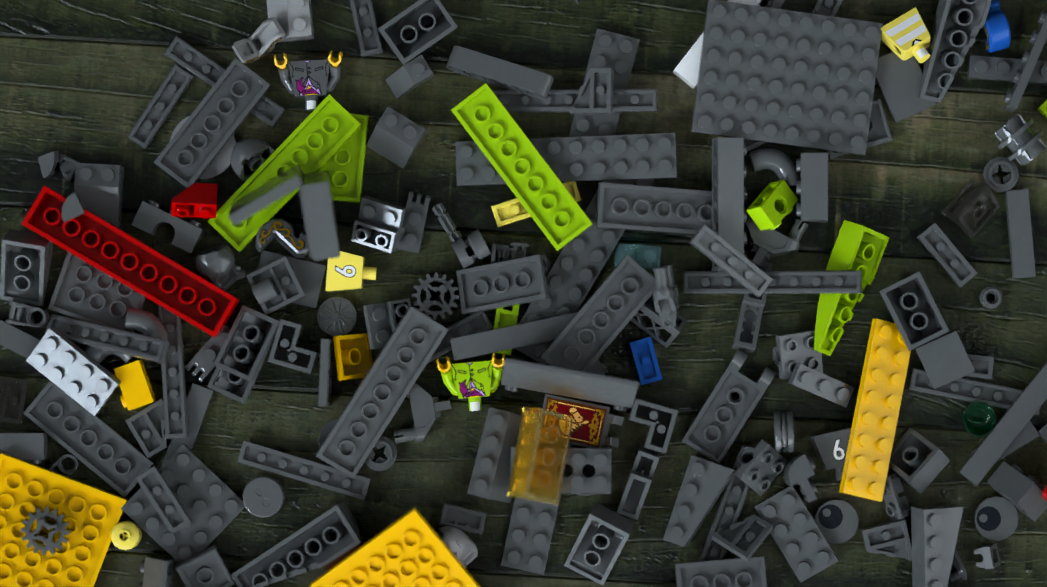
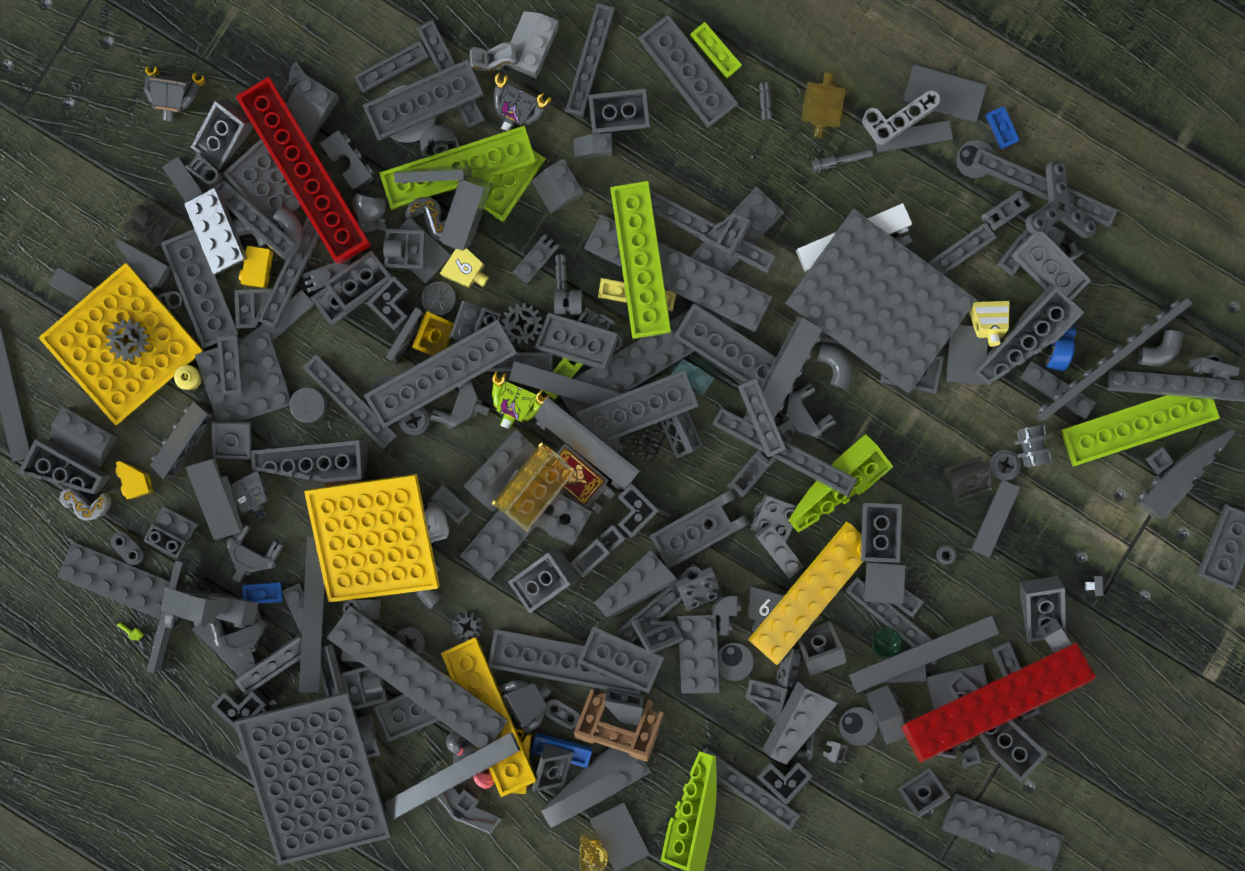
camera: 30 degrees right, 0 degrees up
dark grey tile [38,151,59,178] -> none
dark grey tile [62,192,85,222] -> none
red slope [171,183,217,219] -> none
dark grey brick [351,196,406,253] -> none
dark grey beam [446,46,554,100] -> none
blue plate [629,337,662,385] -> none
dark grey connector [653,264,679,328] -> none
lime brick [746,179,798,231] -> none
dark grey head [774,411,794,453] -> none
dark grey slope [796,153,828,223] -> none
dark grey plate [917,223,977,288] -> none

